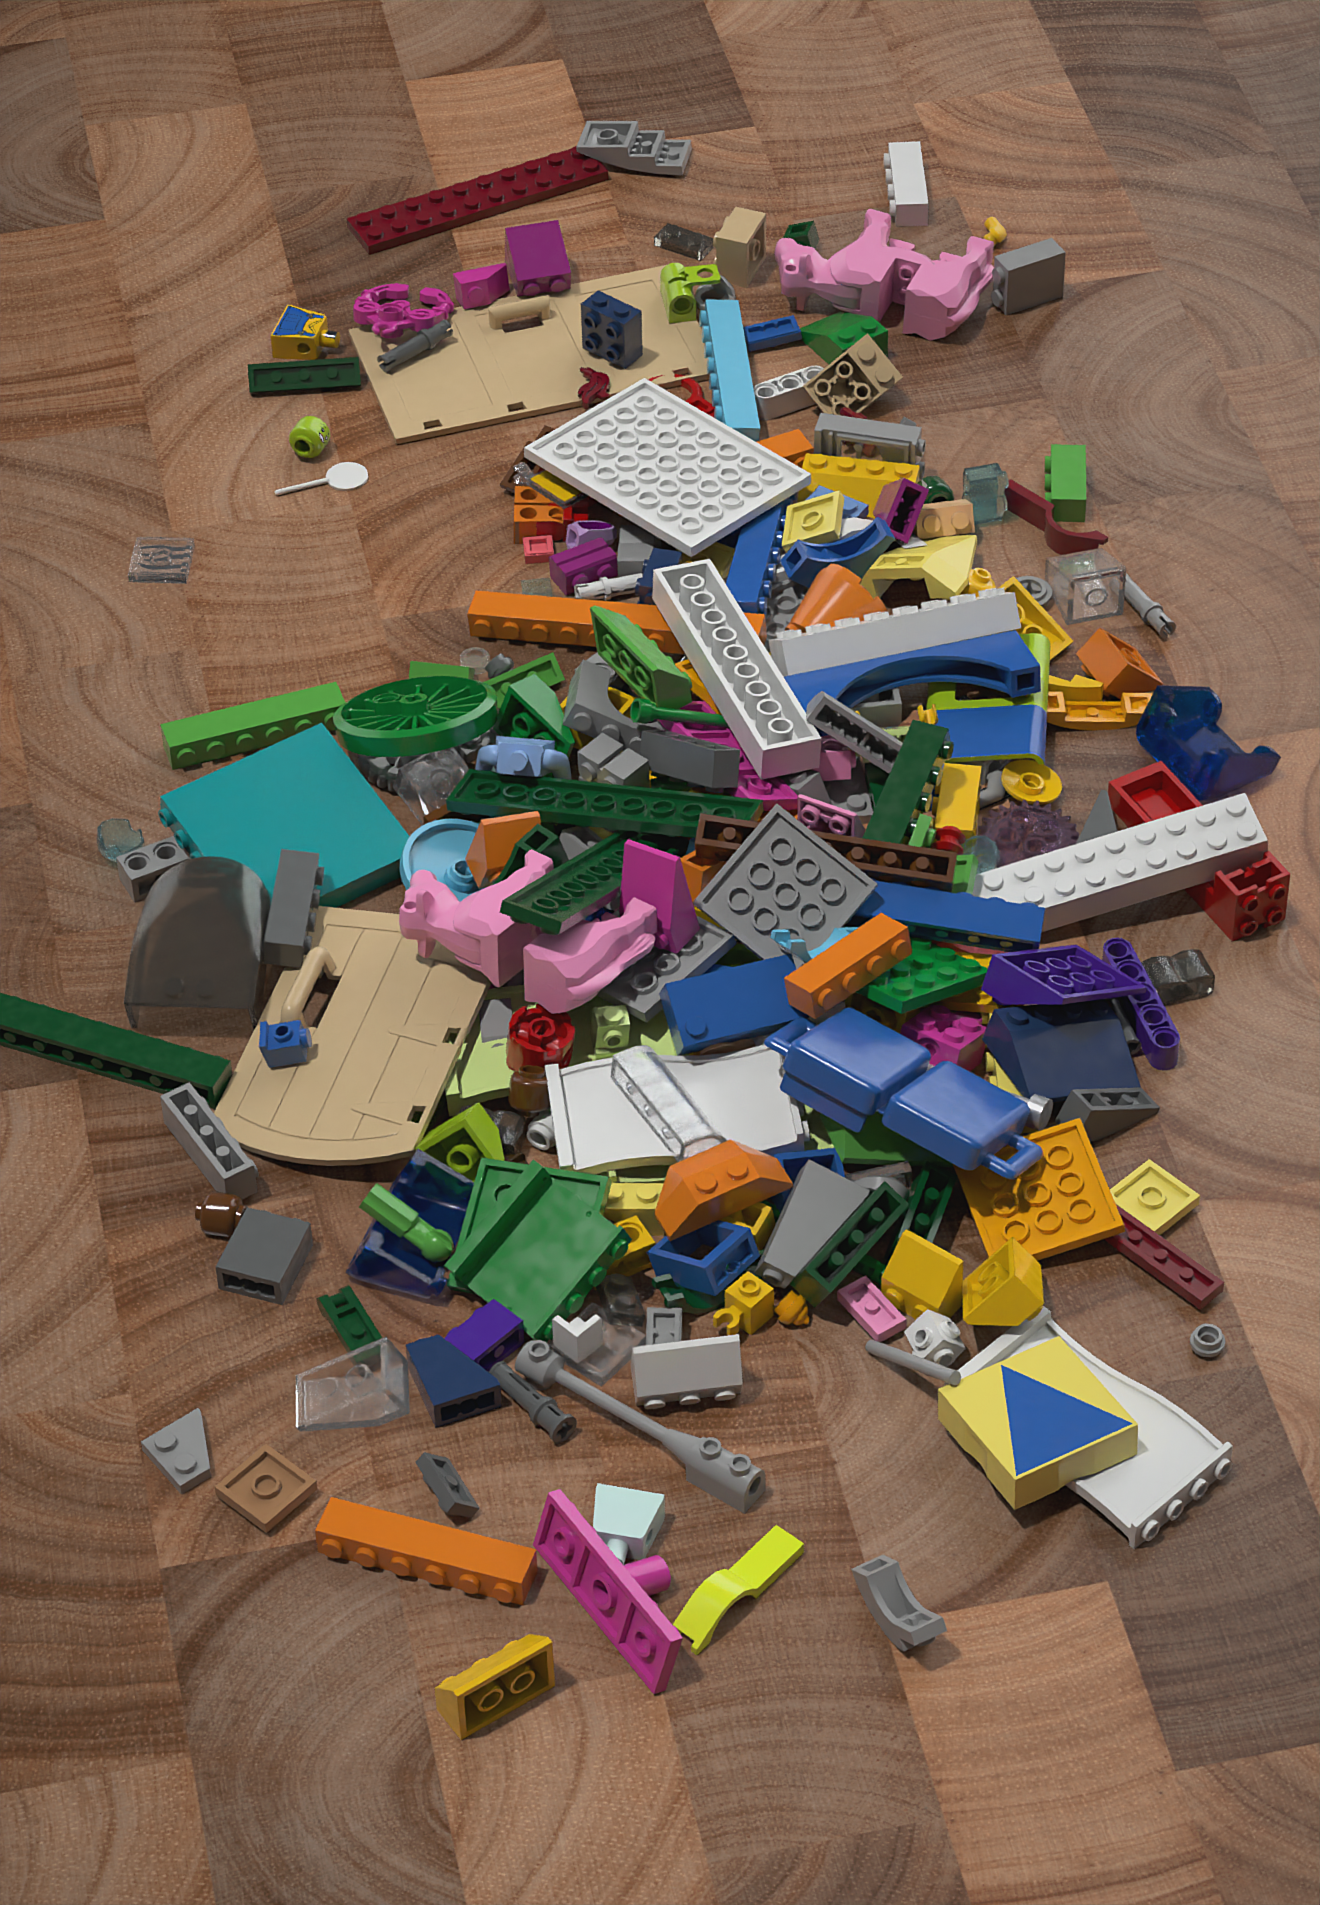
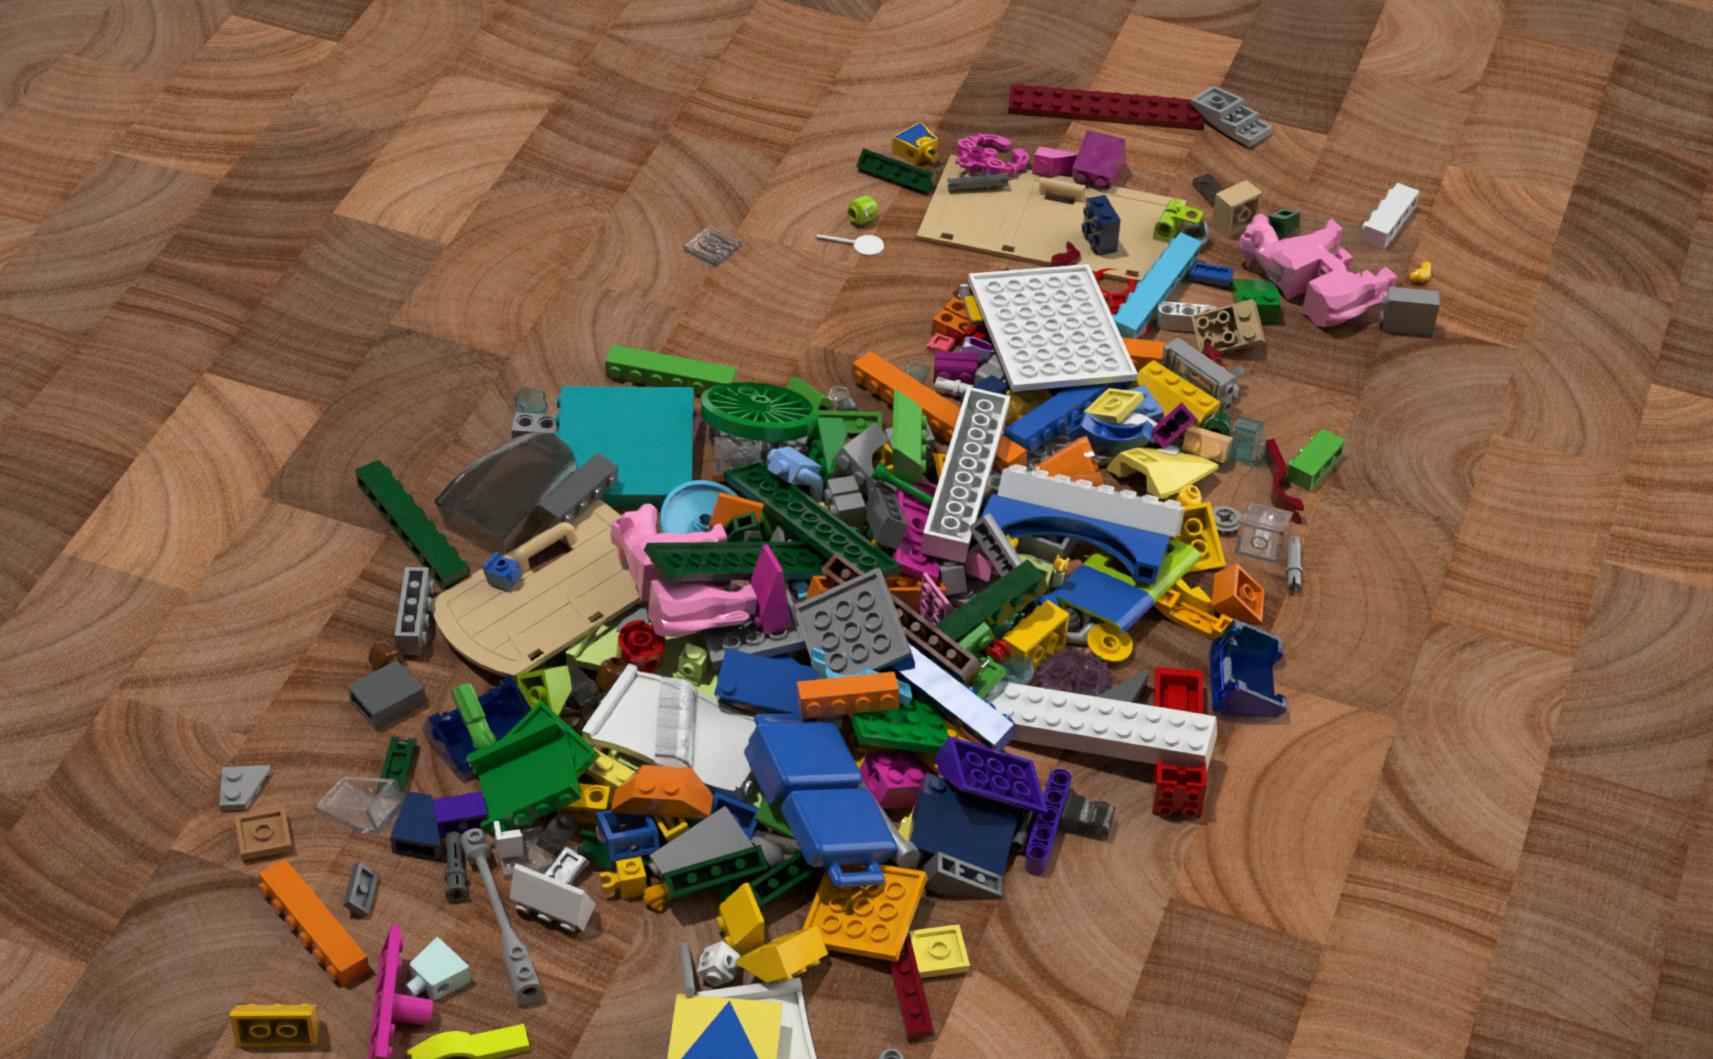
camera: 30 degrees right, 0 degrees up
bright pink plate [837,1275,906,1342] -> none

